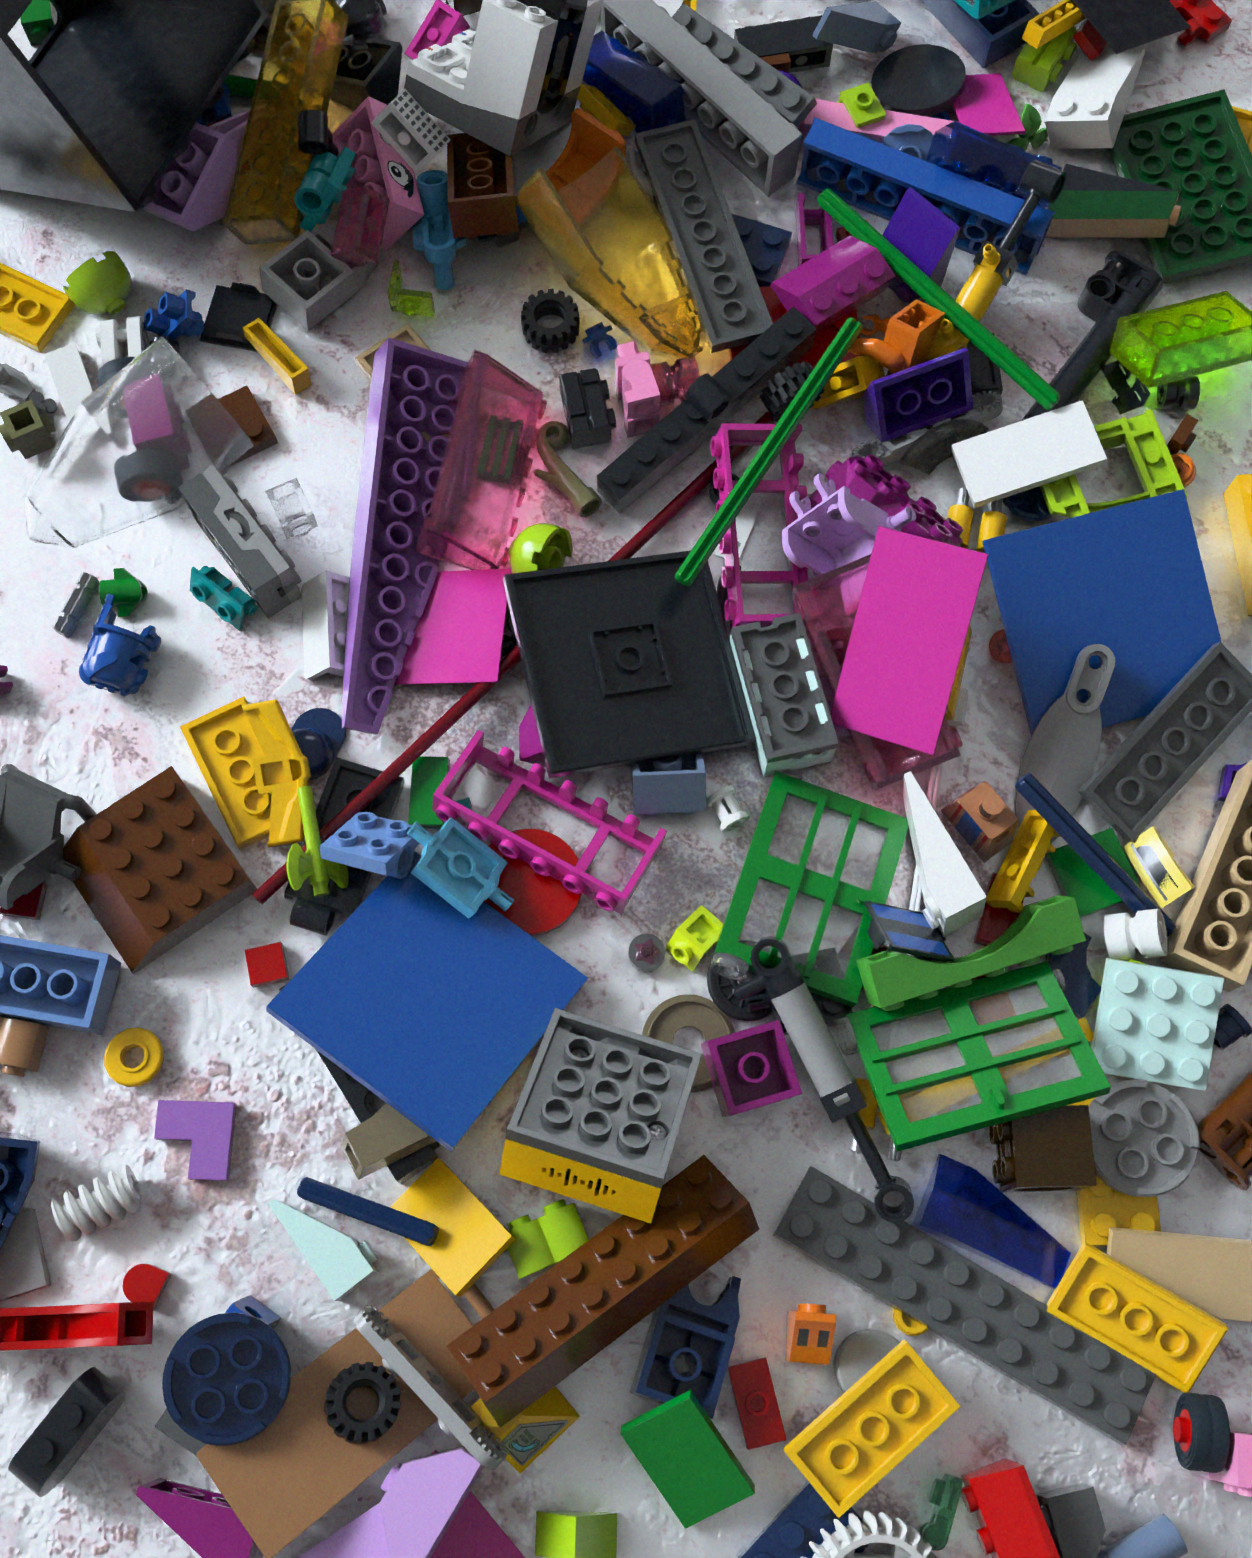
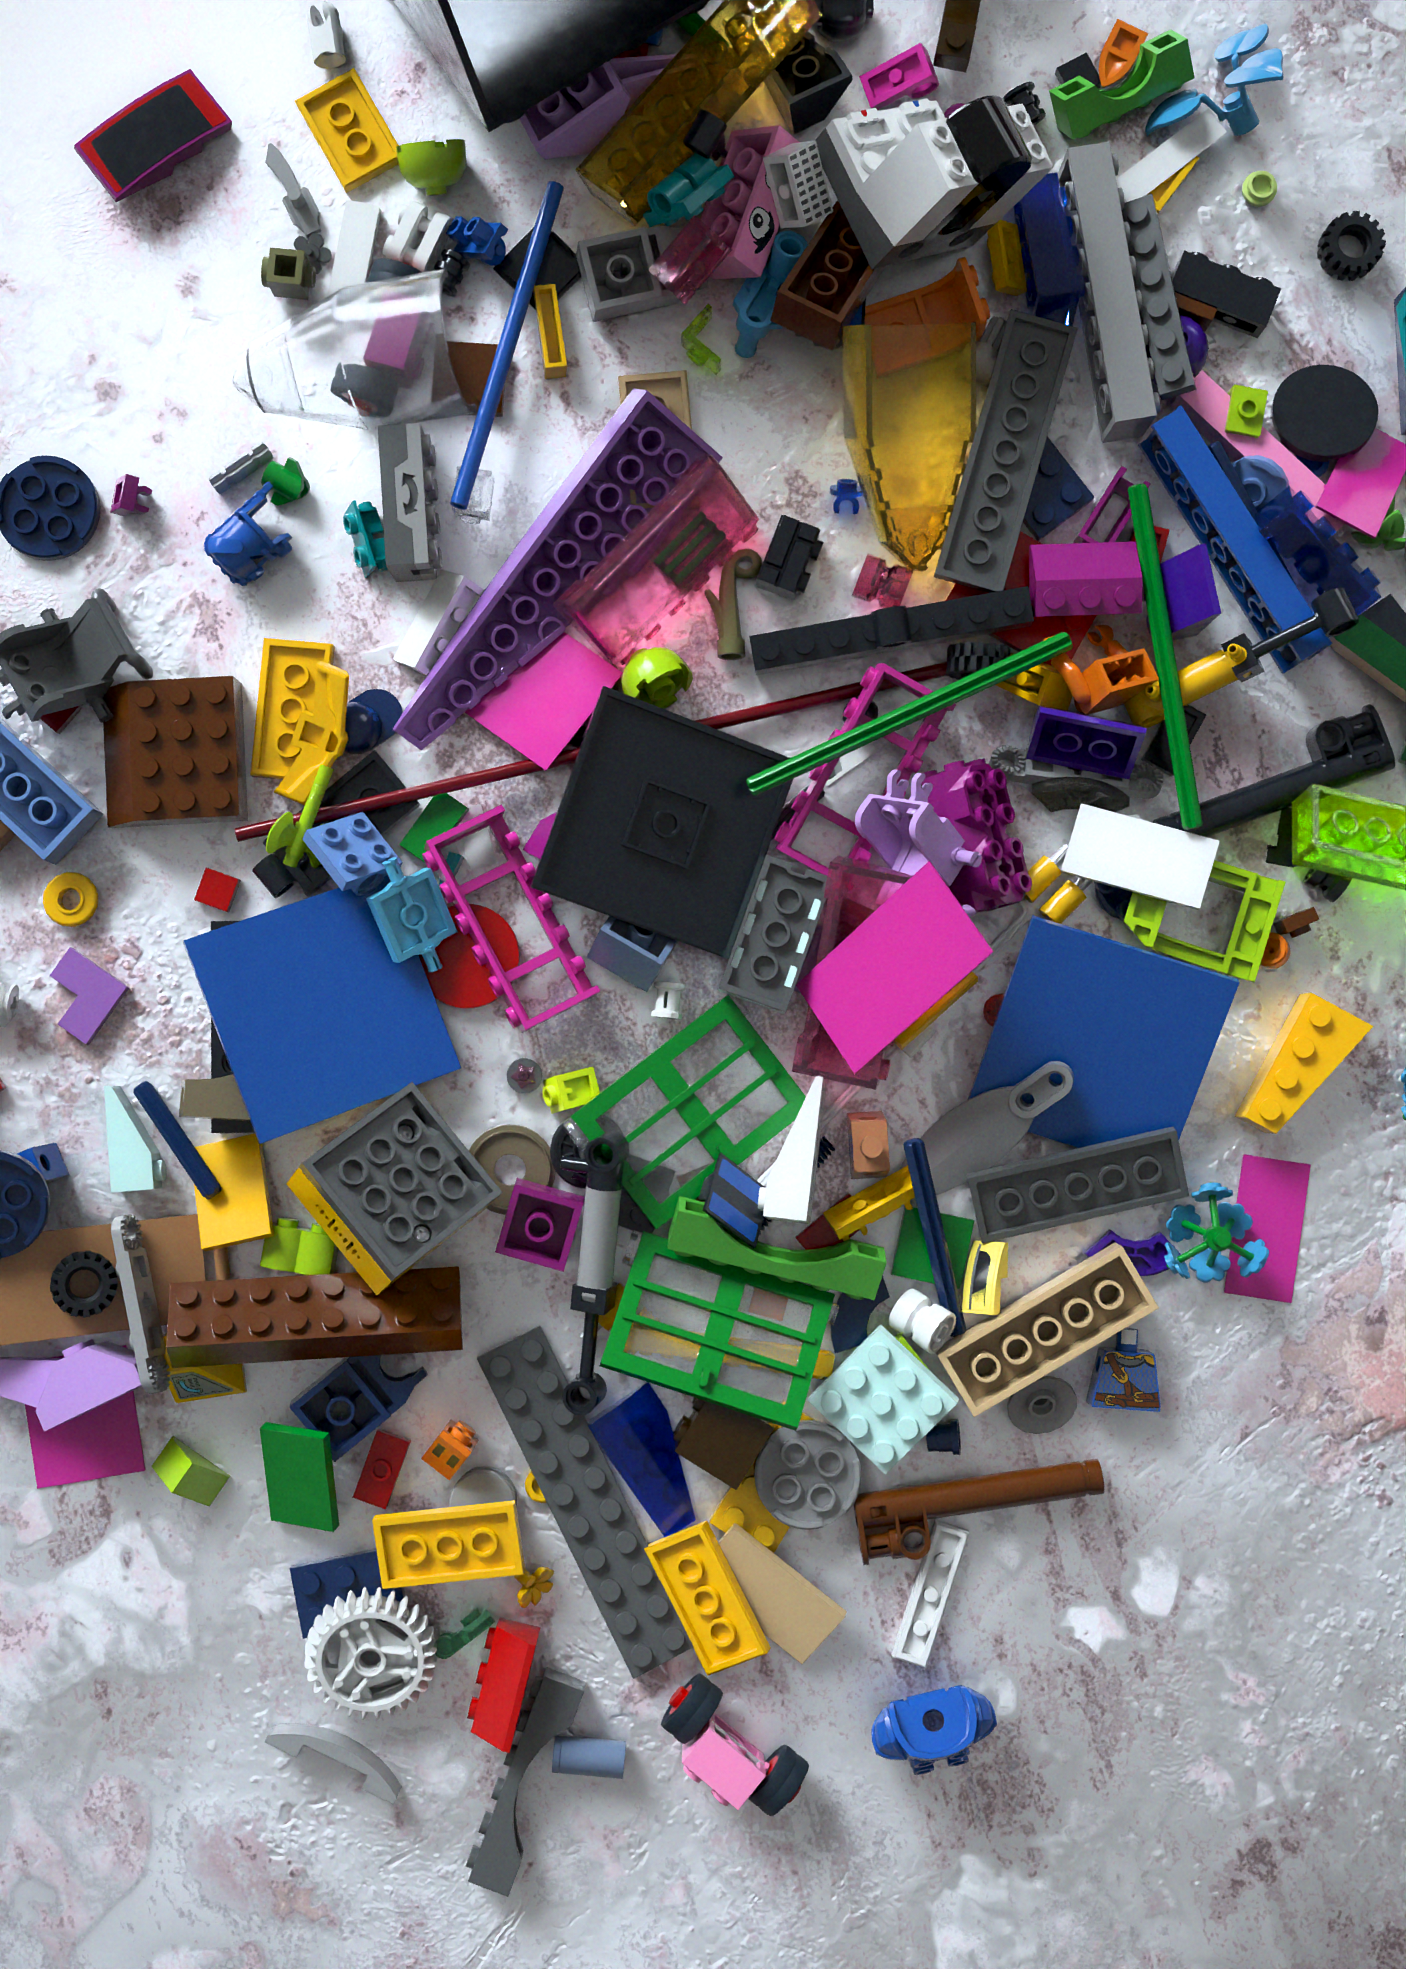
camera: 30 degrees right, 15 degrees up
black tyre [521,289,580,353] -> none
bright pink hips [615,341,660,438] -> none
sand blue slope [812,1,902,53] -> none
none -> blue piece [450,181,564,510]
none -> yellow plant [514,1566,554,1608]

